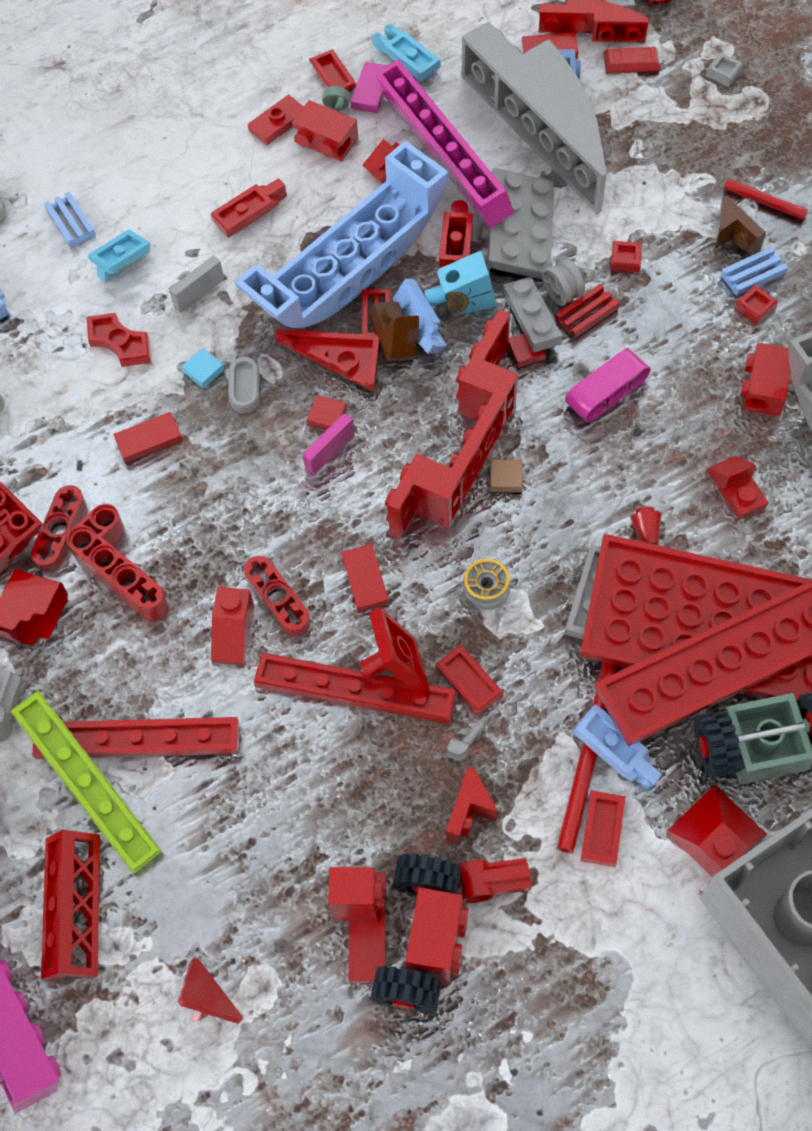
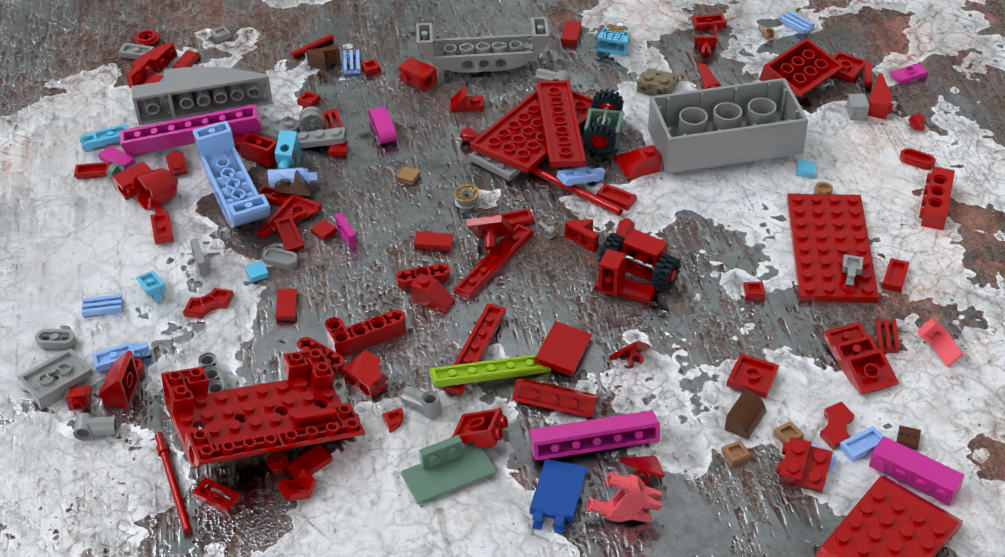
camera: 70 degrees left, 20 degrees down
plate [248,94,304,146] -> none
red bracket [385,309,518,540] -> none
none -> red cylinder [132,168,178,210]
none -> red tile [274,215,304,252]
none -> red tile [534,321,592,376]

